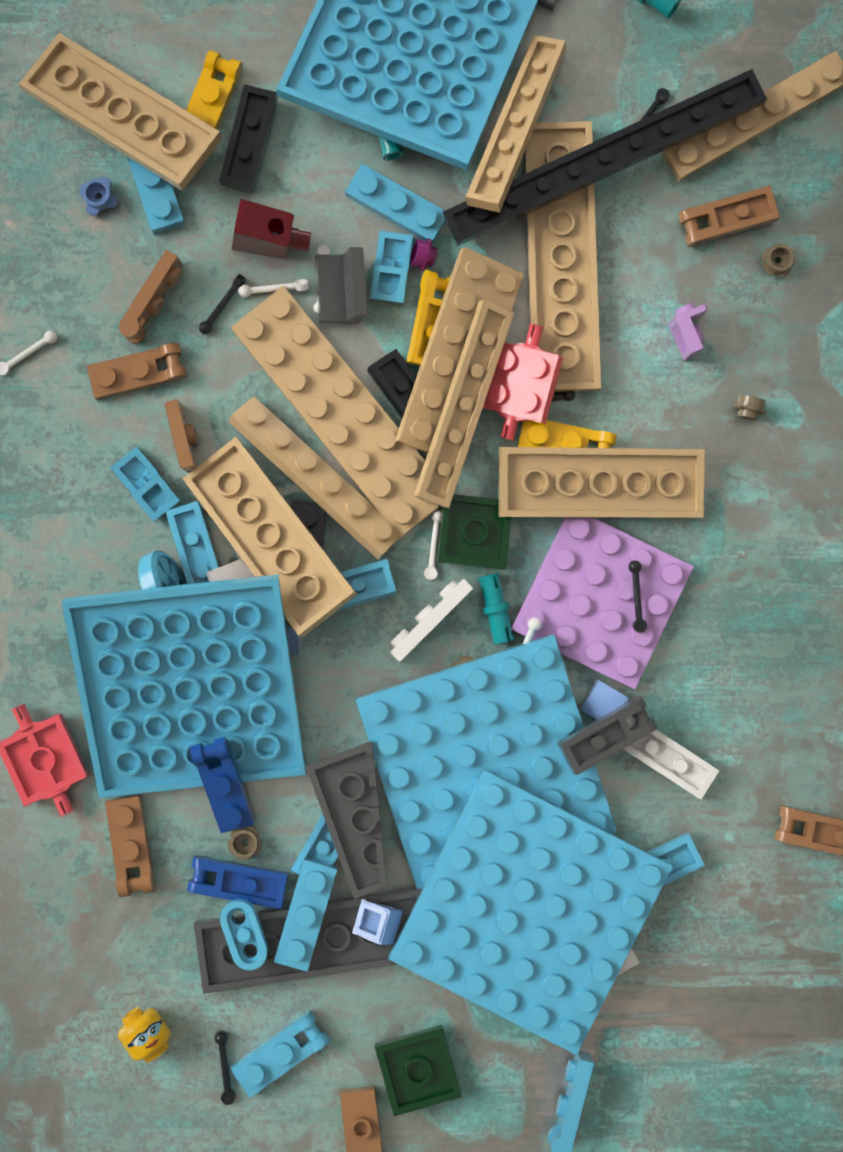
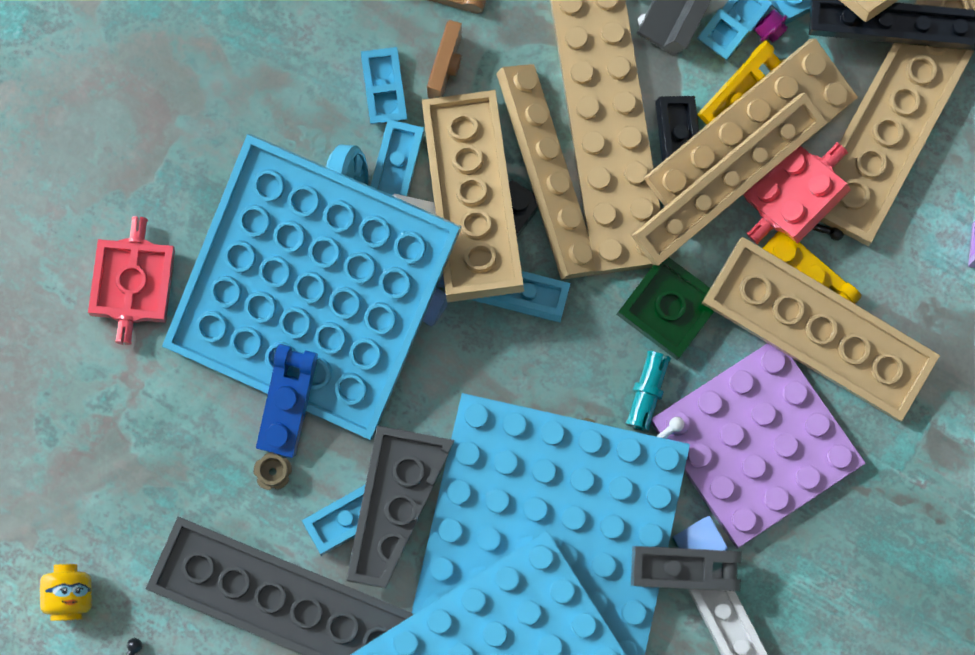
camera: 30 degrees right, 10 degrees down
medium nougat plate [105,794,155,898] -> none
blue plate [187,855,289,909] -> none
medium azure plate [220,899,269,971] -> none
medium azure plate [274,858,338,972] -> none
light blue slope [352,899,403,945] -> none
white plate [390,579,473,662] -> none
white hinge [424,509,442,580] -> none
black hinge [628,560,647,633] -> none

